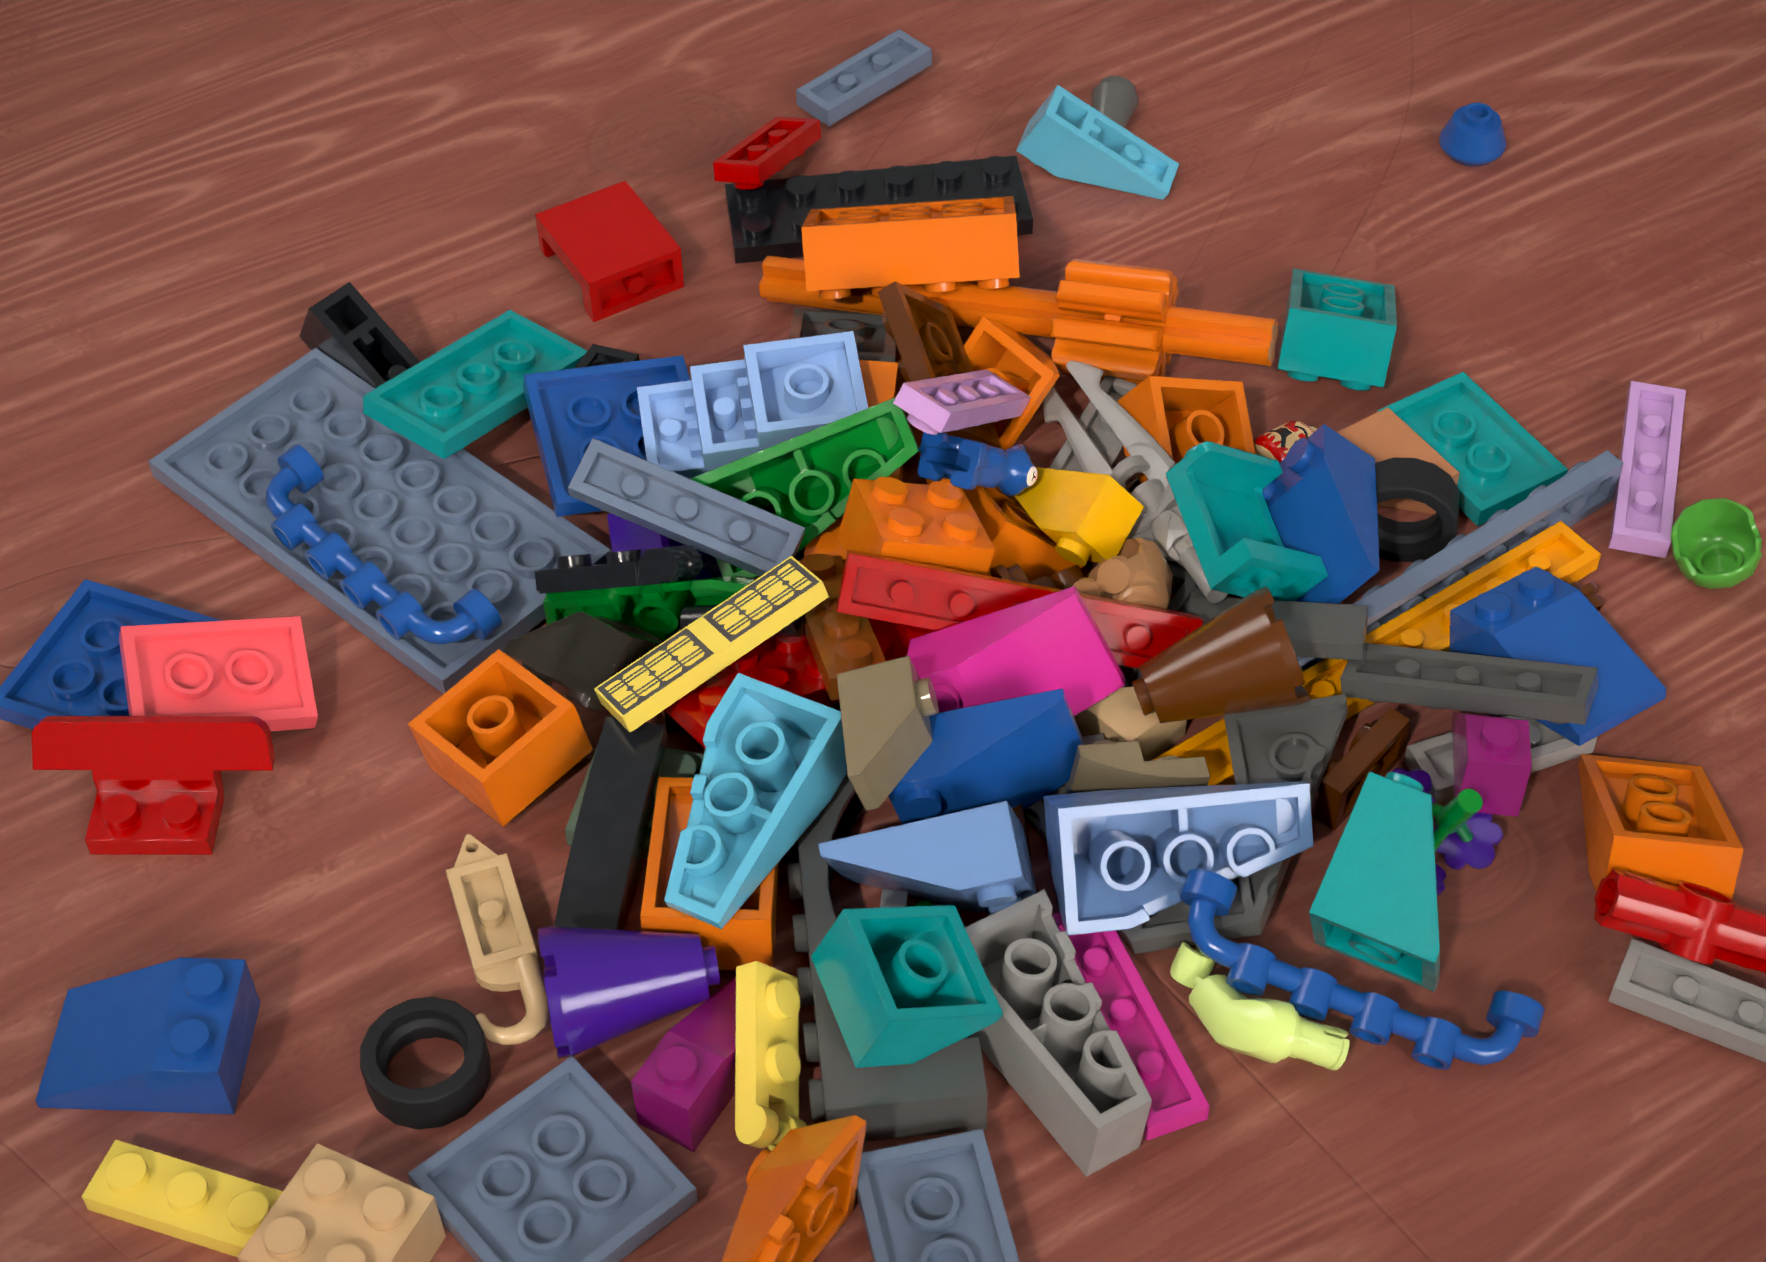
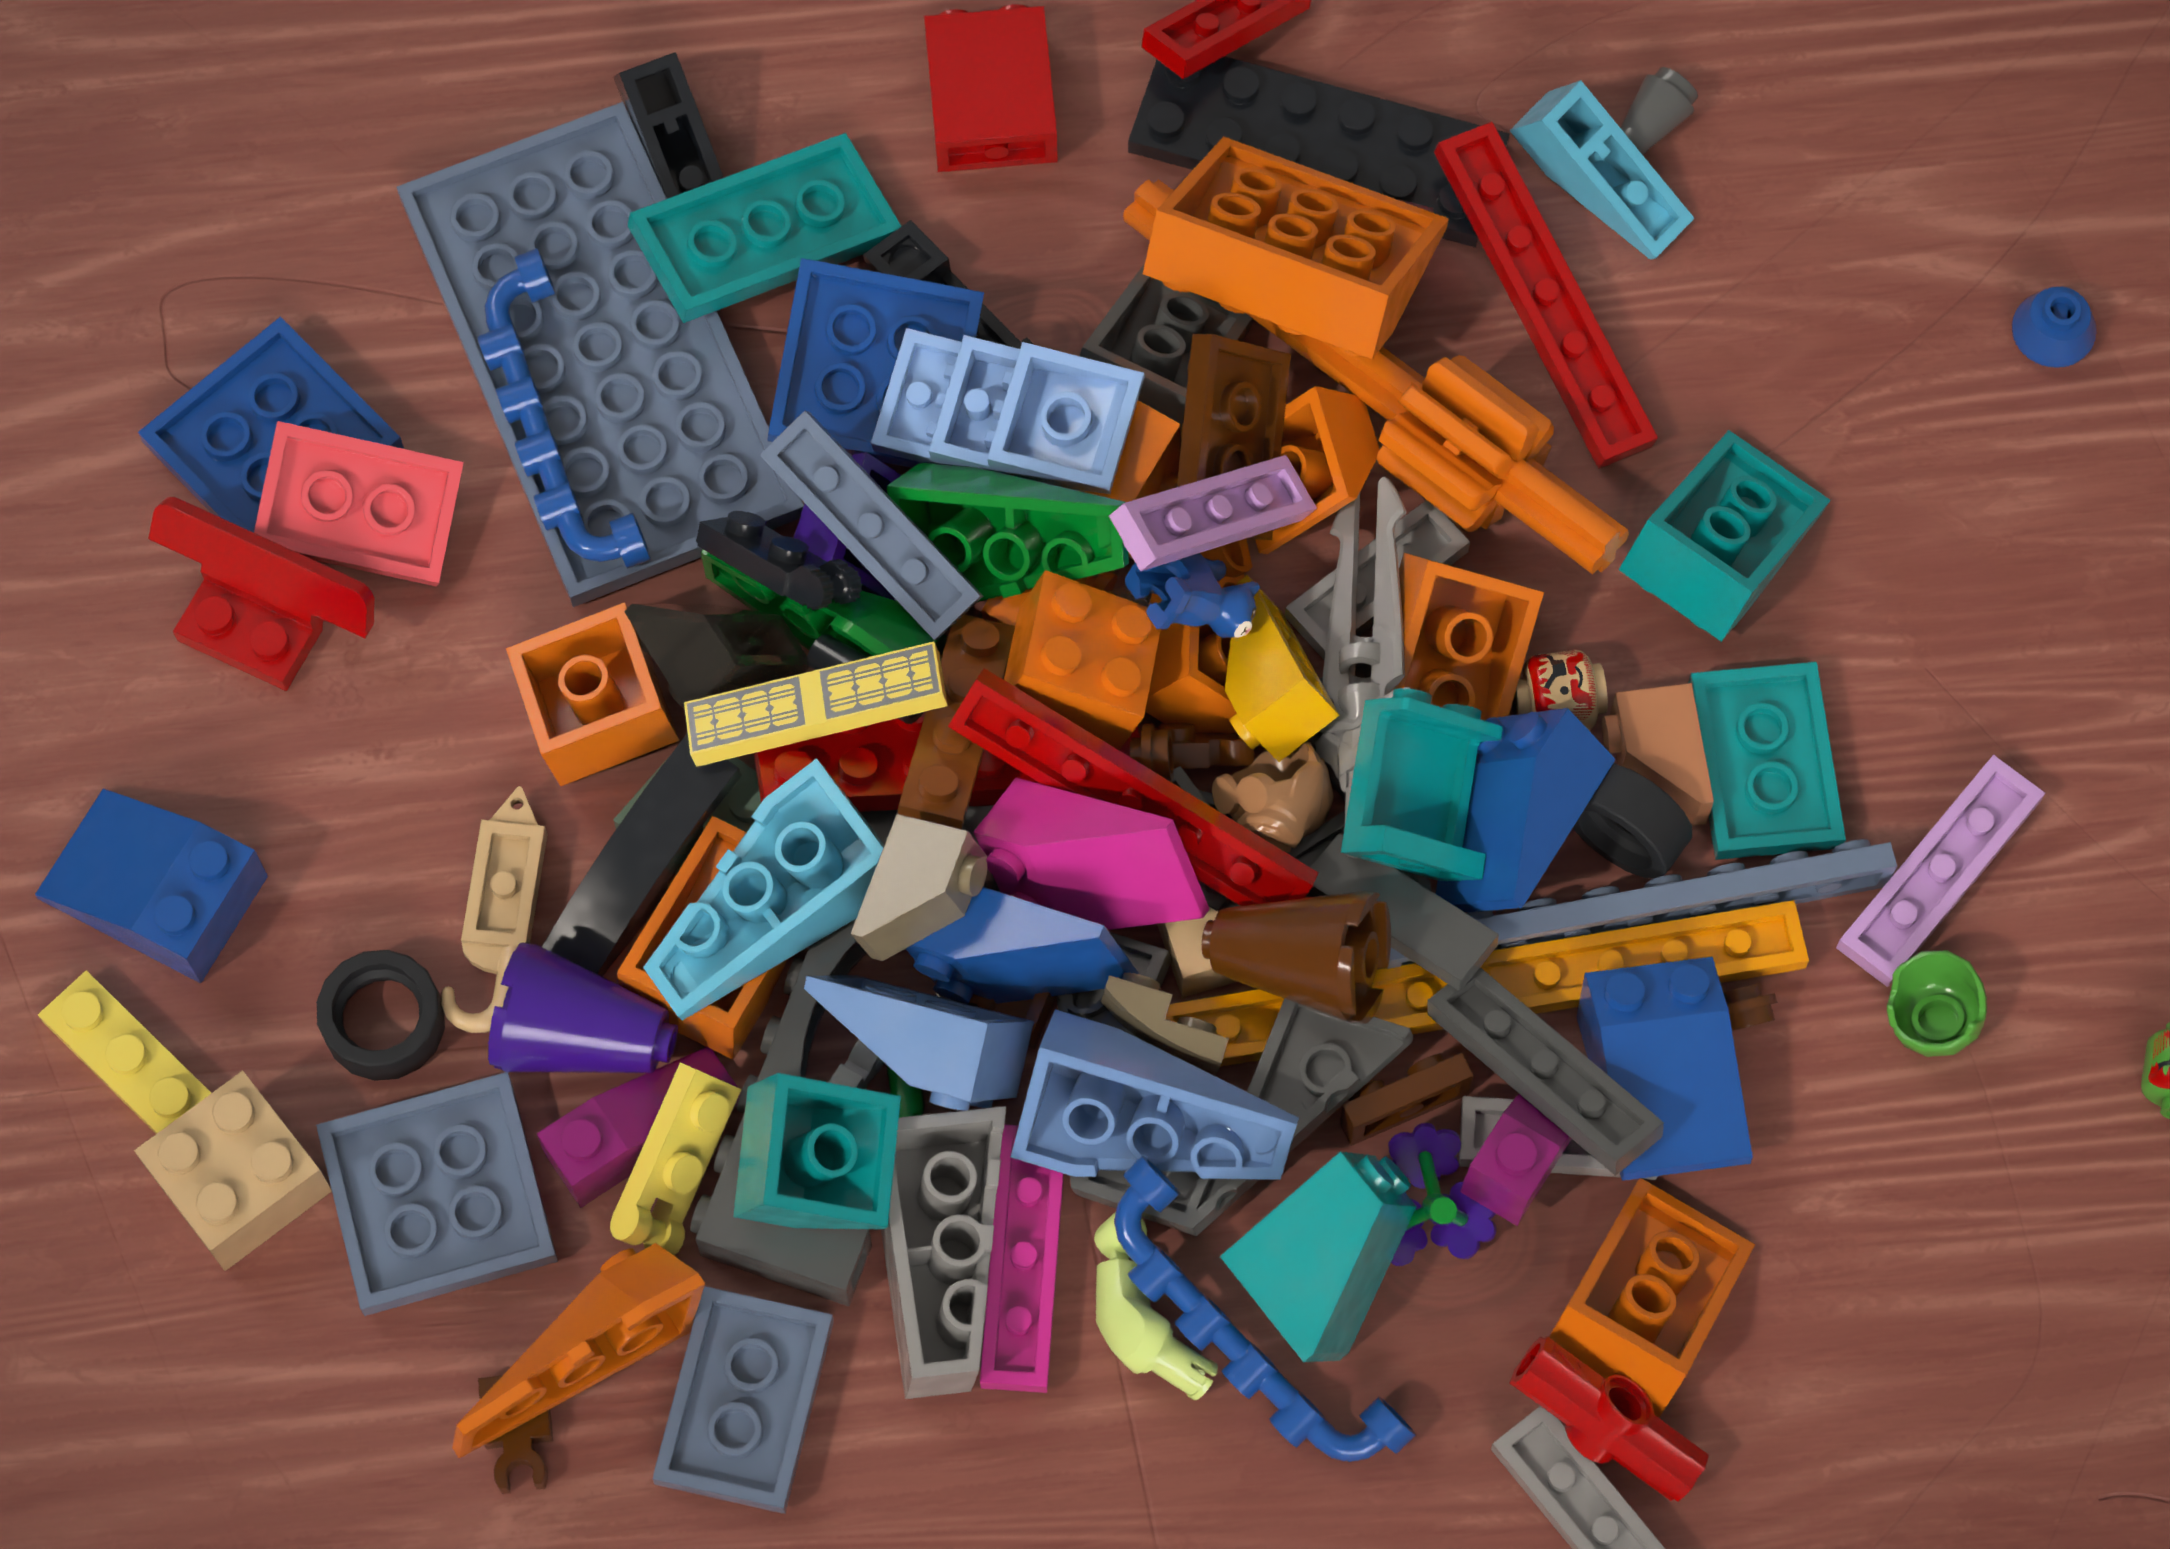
camera: 25 degrees right, 20 degrees up
none -> red plate [1434,122,1658,469]

